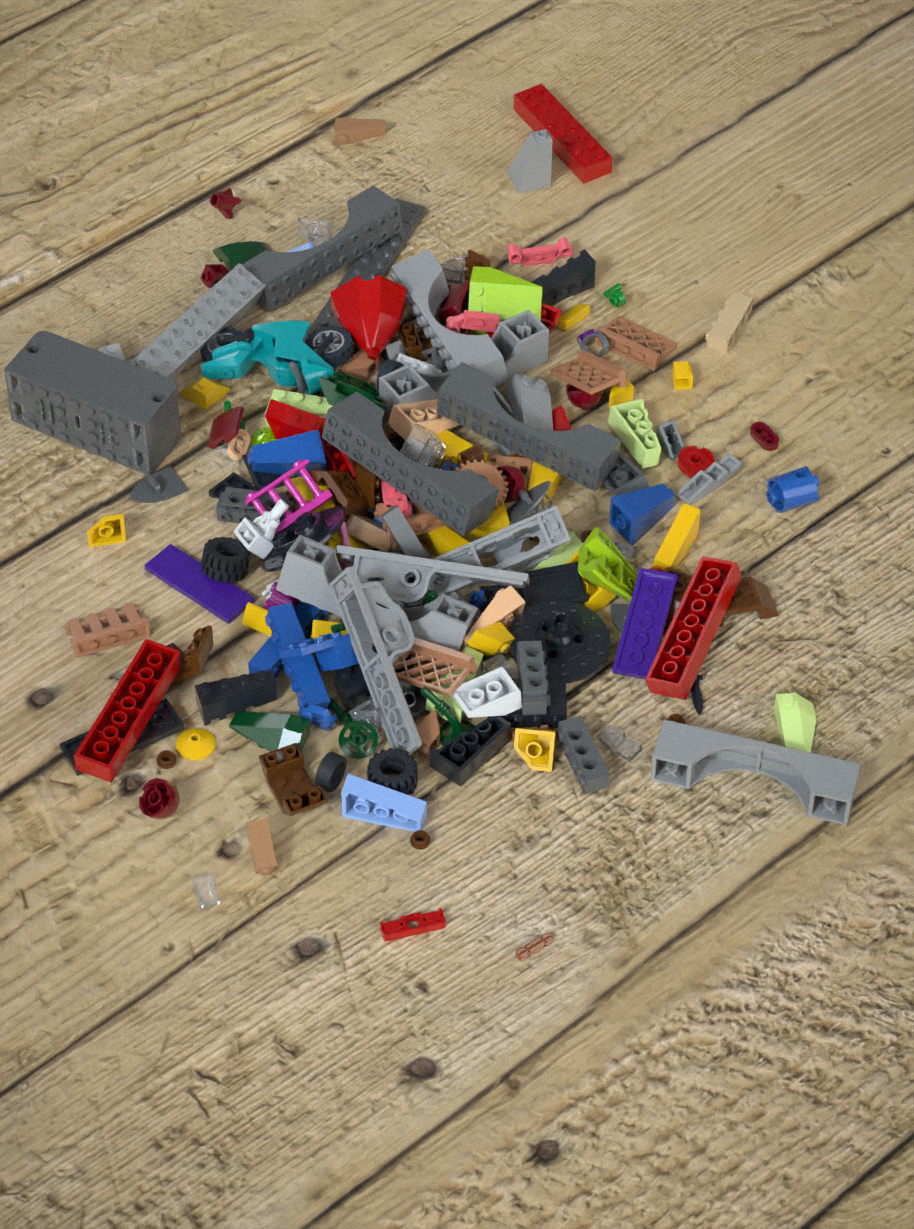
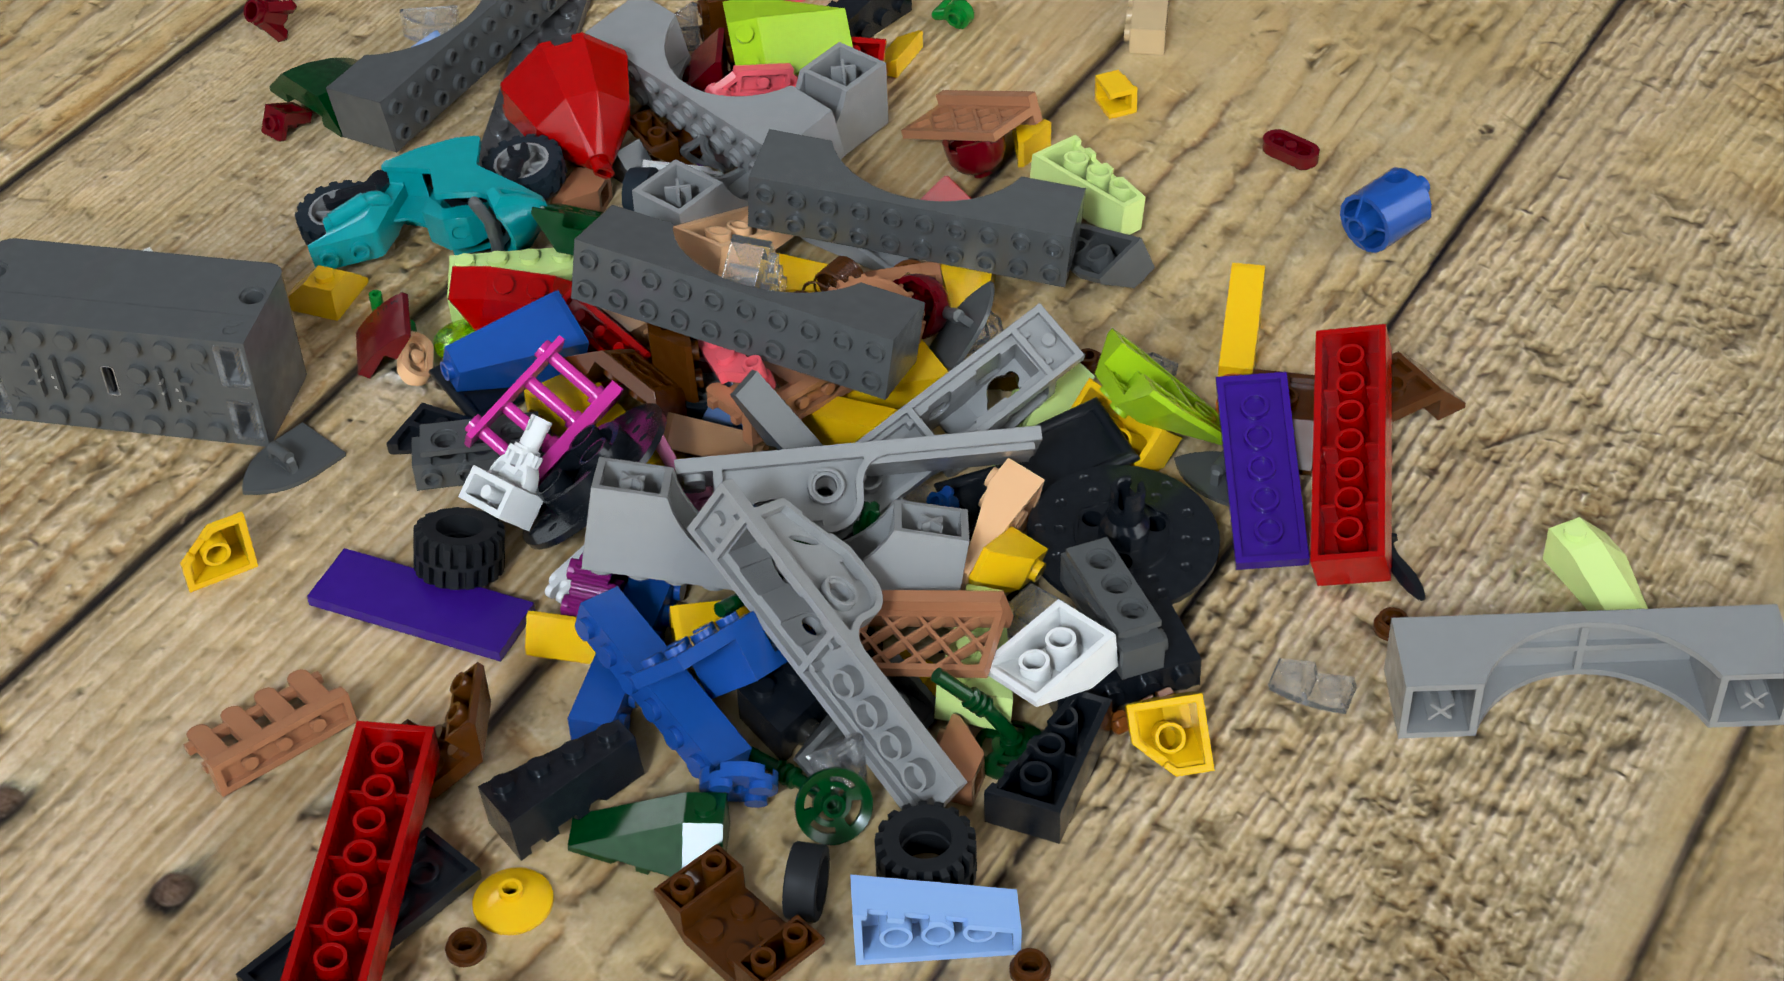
camera: 15 degrees left, 5 degrees down
light grey arch [130,263,266,380] -> none
light grey slope [505,373,553,431] -> none
dark grey brick [556,716,610,794] -> none
dark grey piece [576,329,609,357] -> none
nougat fence [595,316,678,371] -> none
blue slope [609,484,675,546] -> none
dark grey slope [656,419,685,460] -> none
light grey slope [675,453,743,505] -> none
red plate [677,446,714,479] -> none

